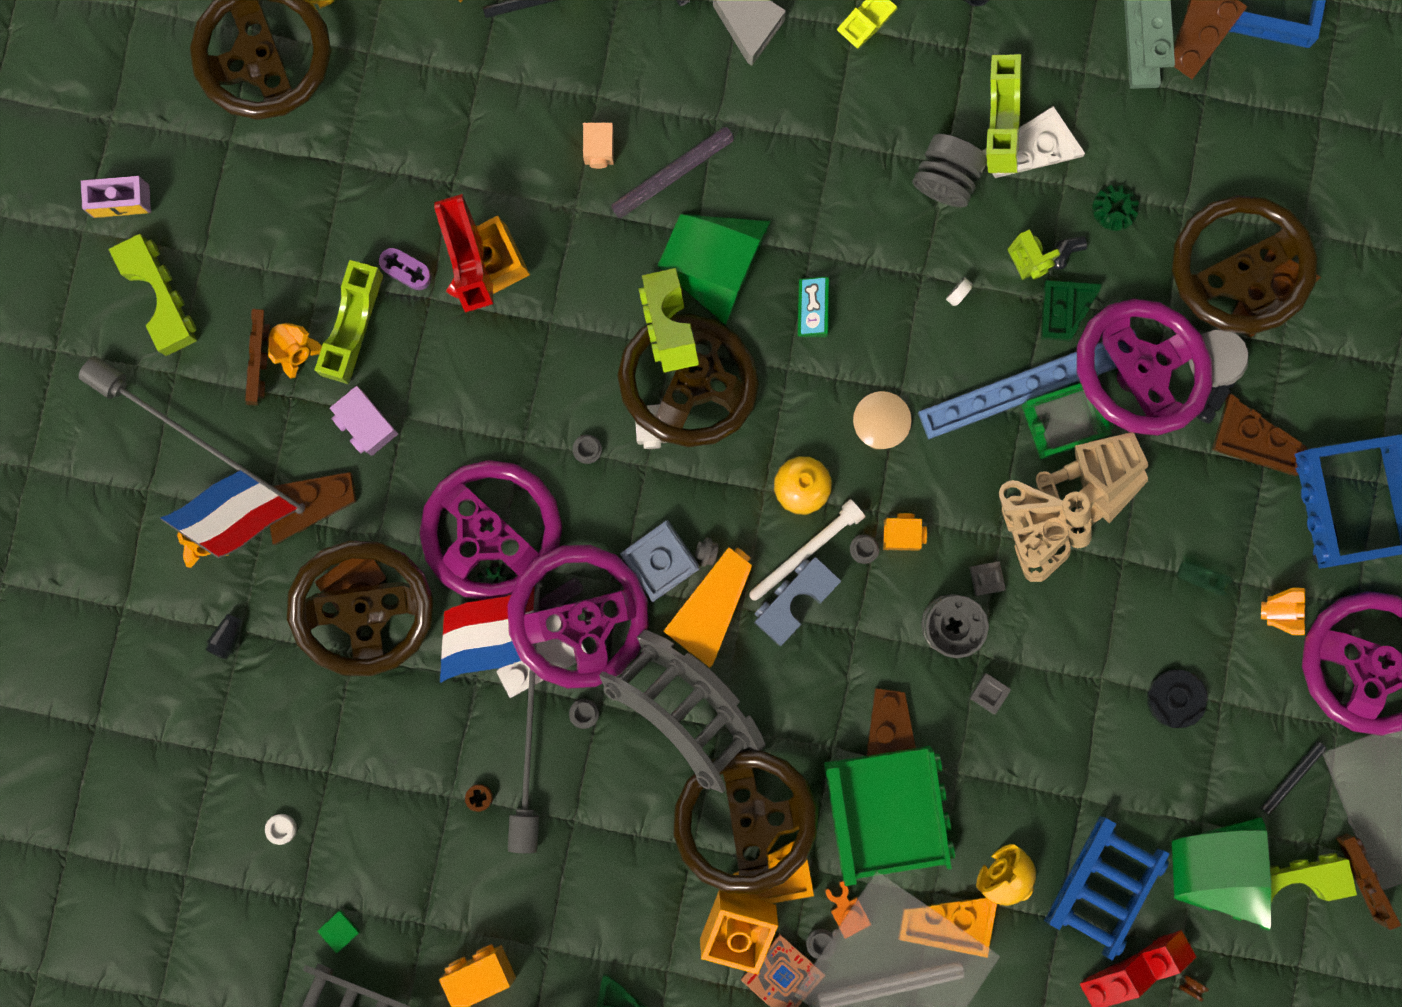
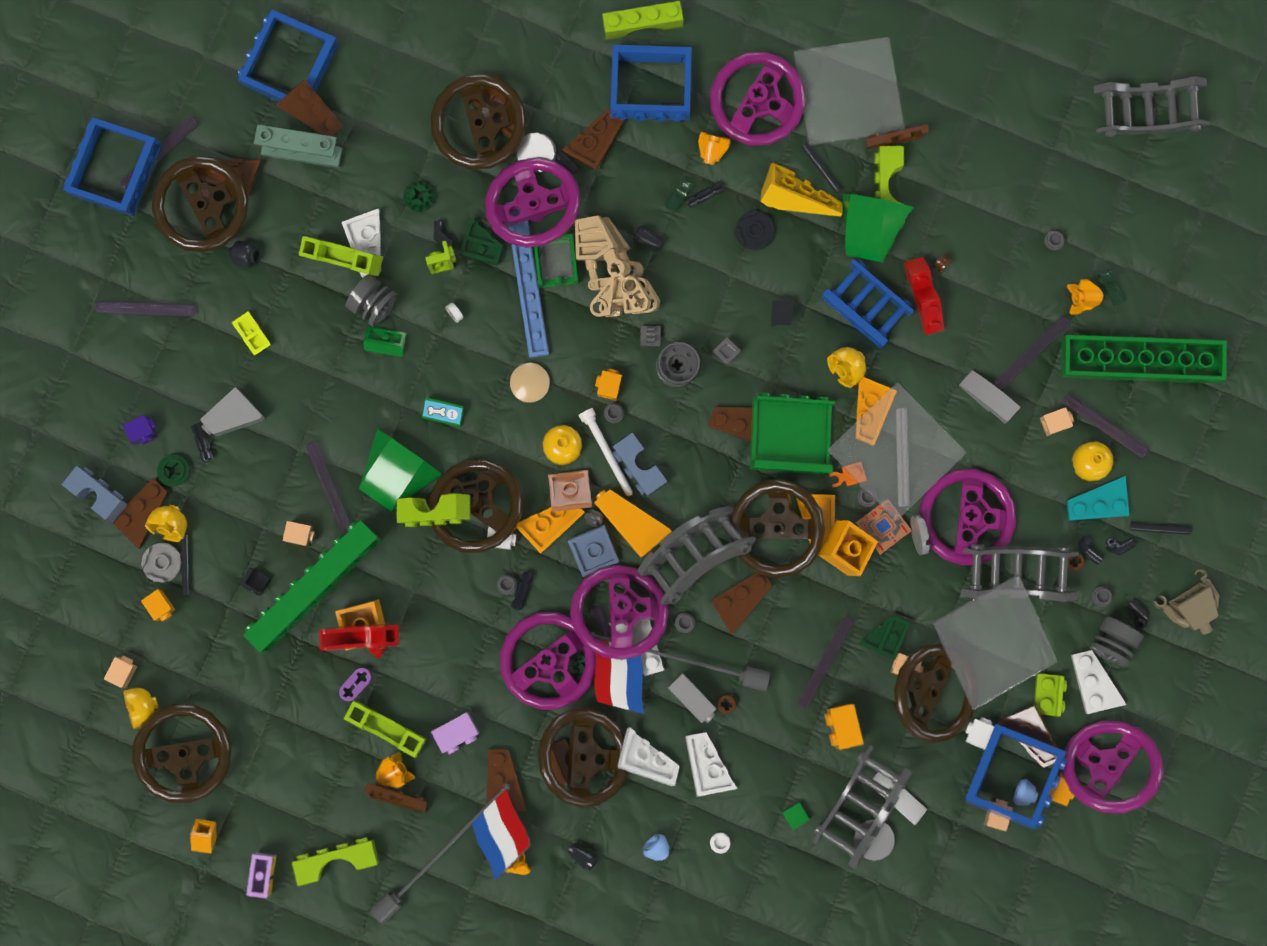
camera: 80 degrees left, 0 degrees up
none -> light orange brick [191,819,217,853]
none -> black panel [239,567,271,596]
none -> green brick [243,520,382,653]
none -> green slope [364,326,407,357]
none -> black axle [511,571,533,611]
none -> light orange wing [516,507,585,554]
none -> nougat tile [548,470,592,512]
none -> white wing [617,728,679,786]
none -> black cone [633,225,664,250]
none -> light blue cone [643,834,669,861]
none -> light grey slope [668,674,716,723]
none -> white wing [685,732,737,796]
none -> black axle [686,182,723,208]
none -> reddish brown wing [711,573,772,635]
none -> yellow wedge [761,163,843,217]
none -> black panel [770,300,793,327]
none -> clear purple axle [798,617,853,709]

